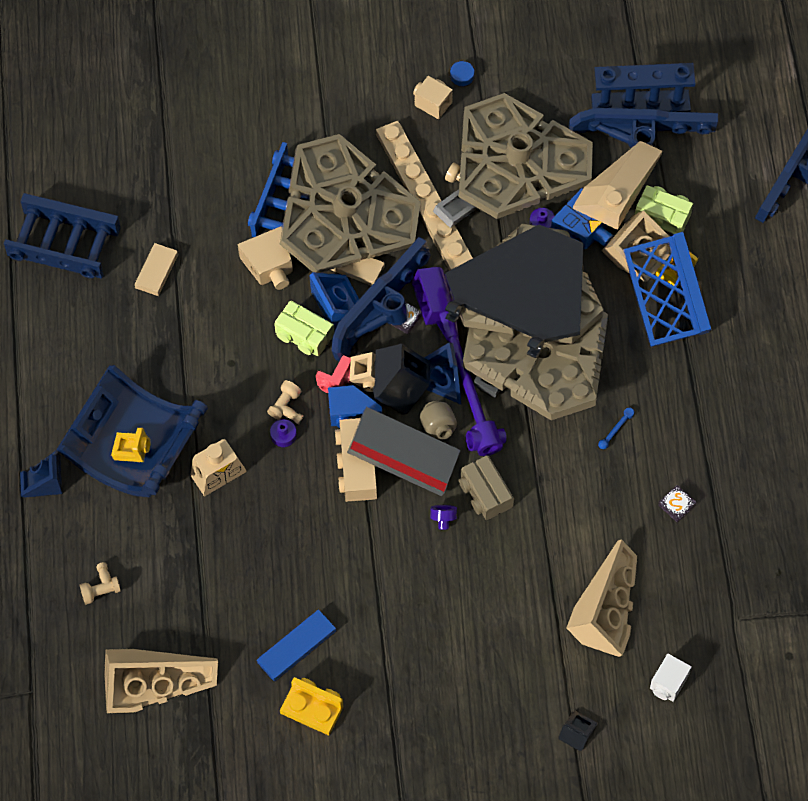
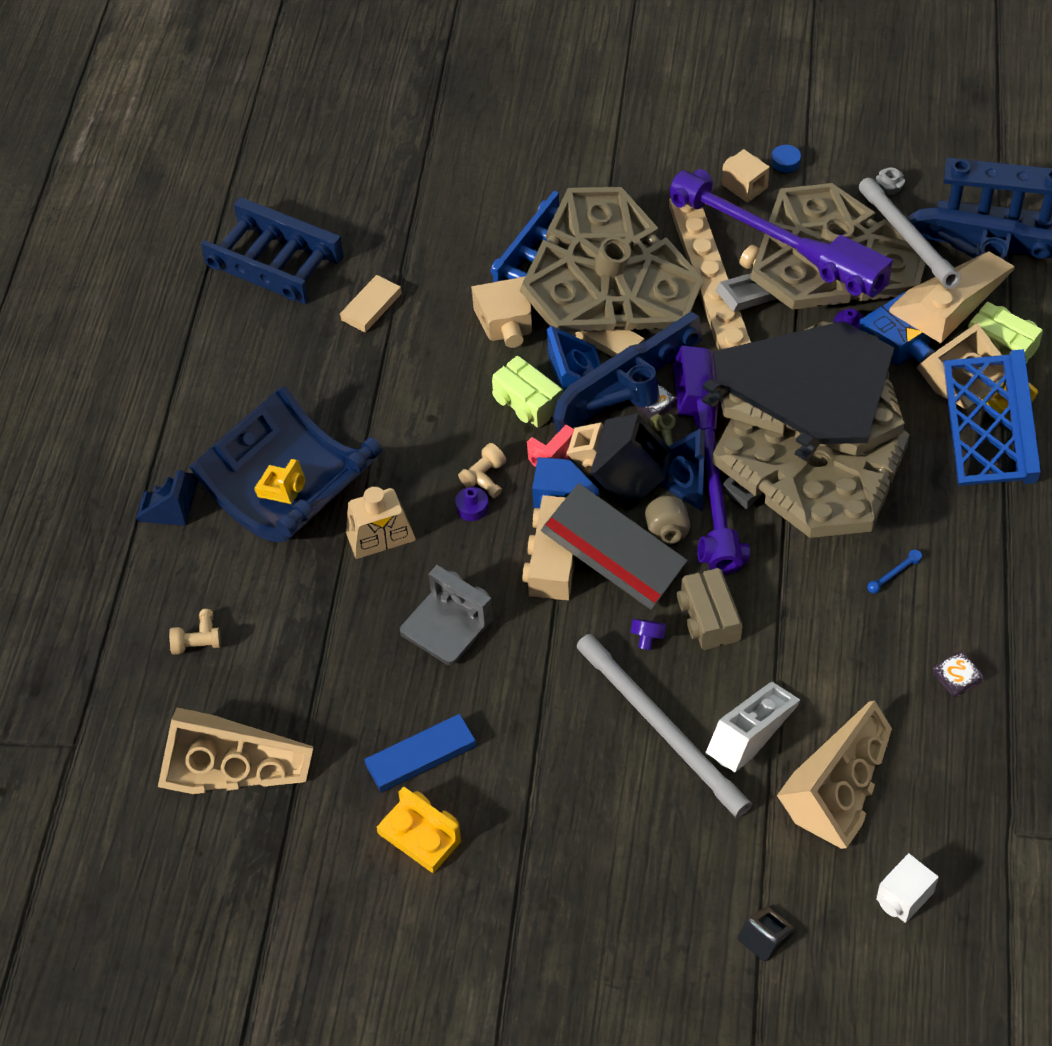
camera: 15 degrees right, 10 degrees down
none -> flat silver bracket [400,565,493,665]
none -> light grey piece [577,634,752,818]
none -> olive hand [650,413,675,446]
none -> dark purple bar [670,169,893,297]
none -> white slope [706,681,800,772]
none -> light grey piece [859,178,961,289]
none -> light grey plate [876,167,905,195]

